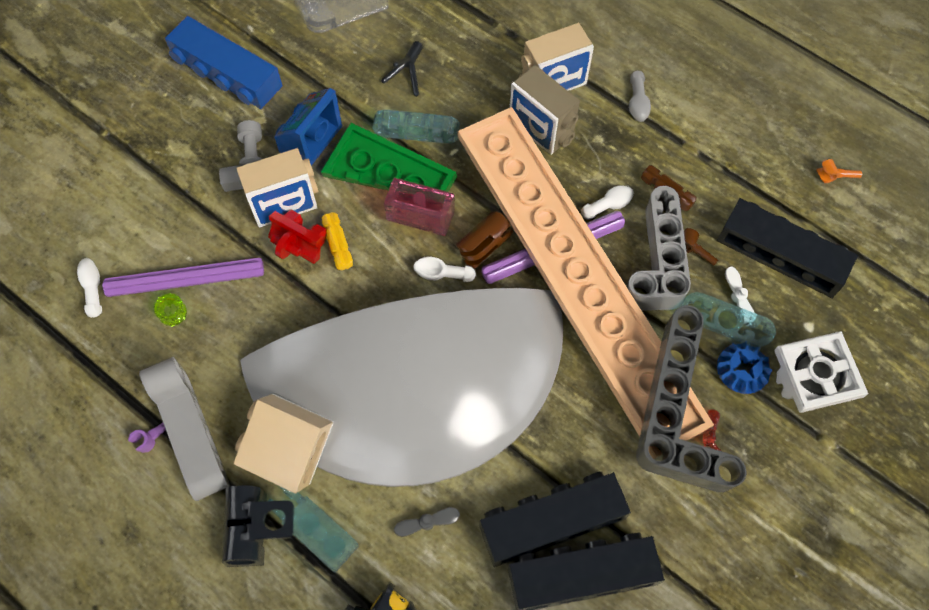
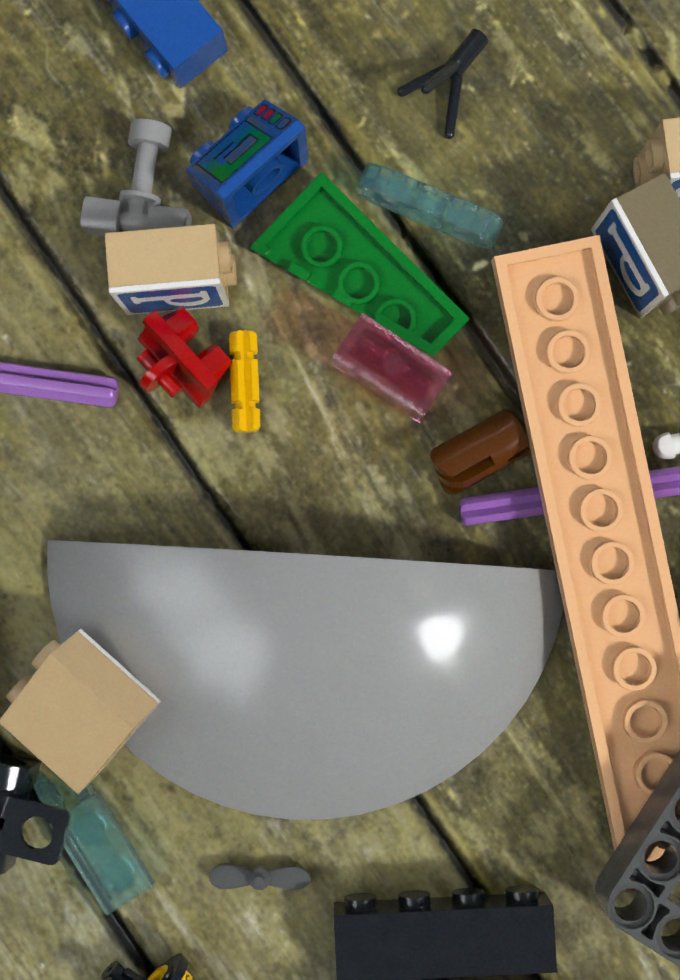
camera: 20 degrees right, 20 degrees up
white piece [414,257,476,282] -> none

